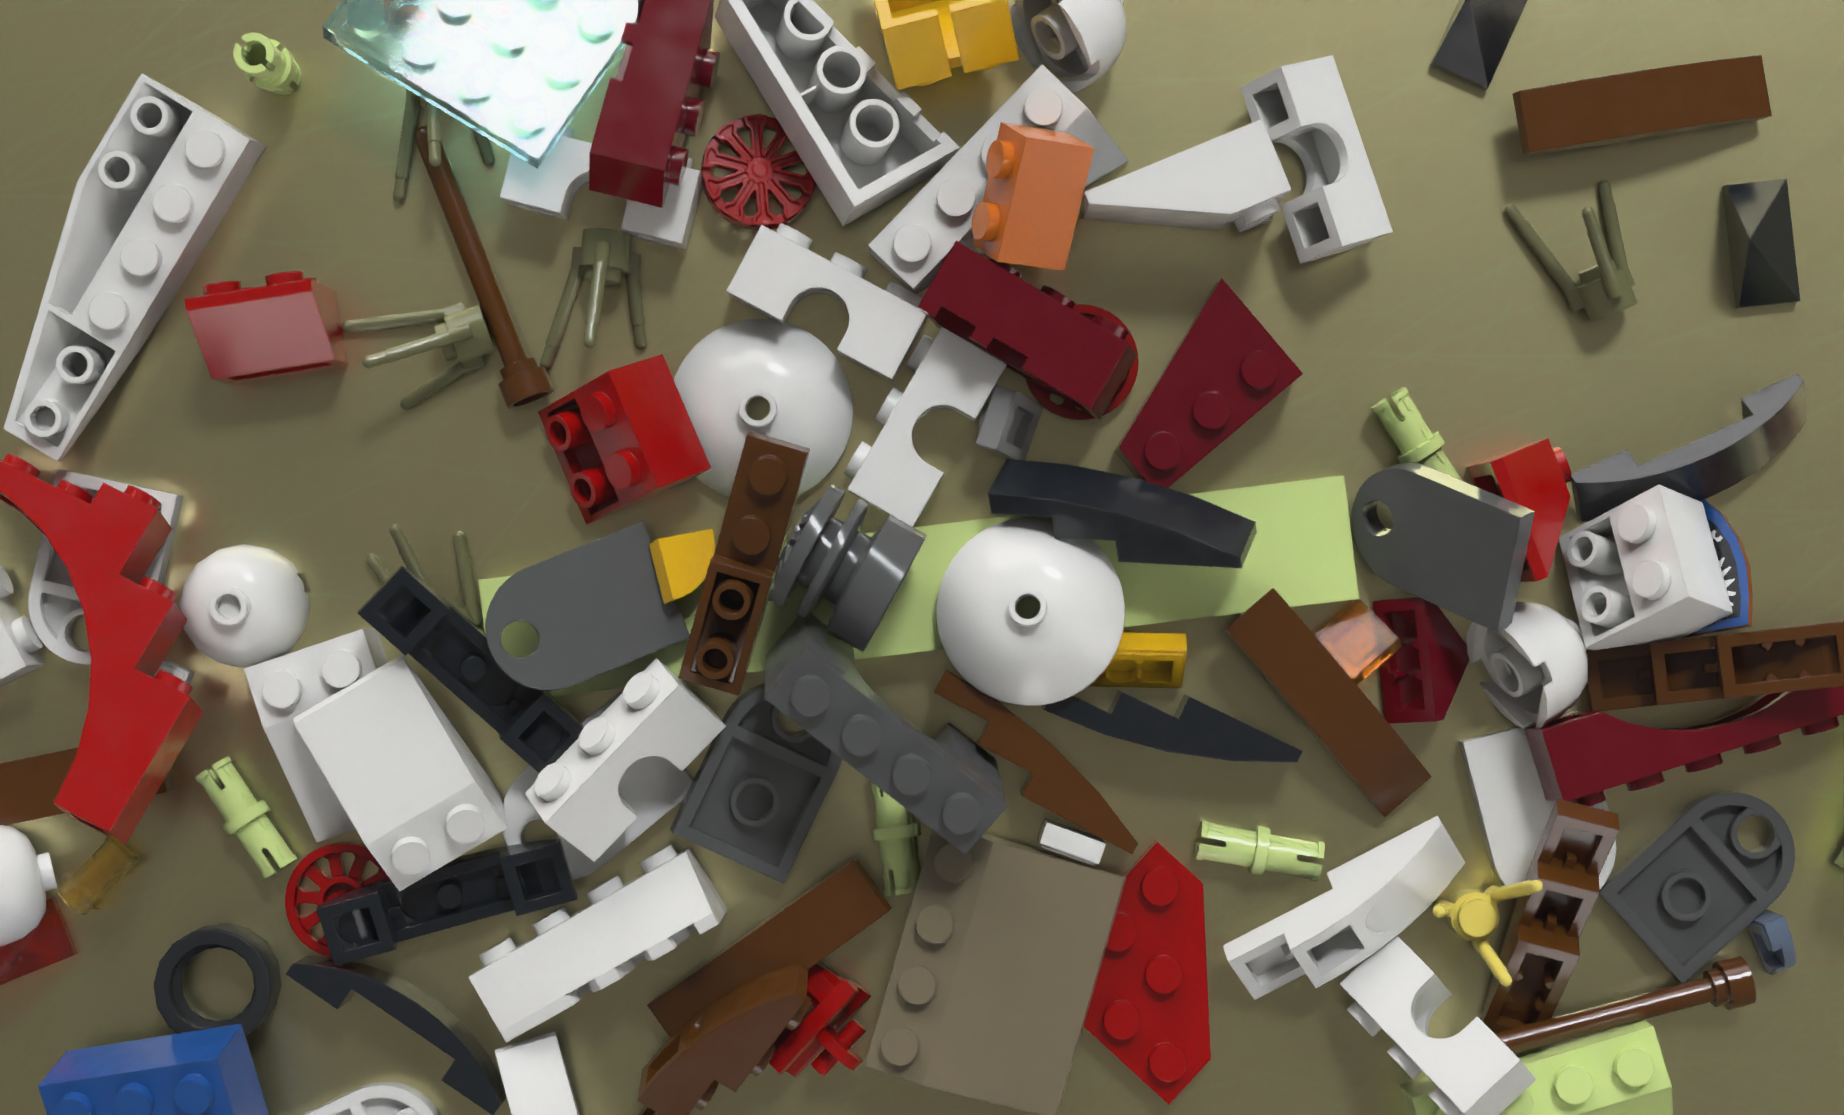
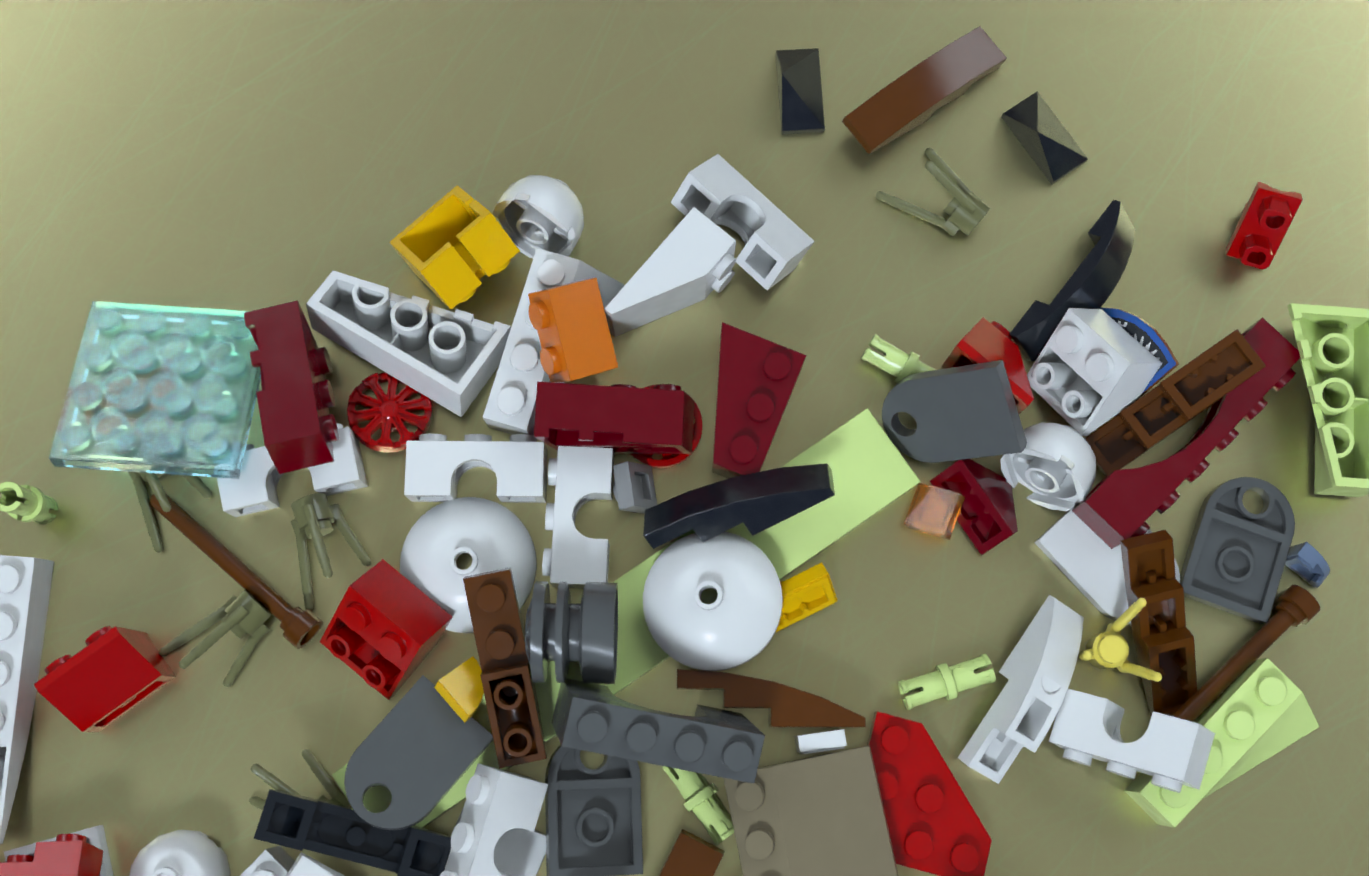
camera: 35 degrees left, 10 degrees down
black slope [1041,690,1303,762] -> none
reddish brown slope [1224,588,1432,817] -> none

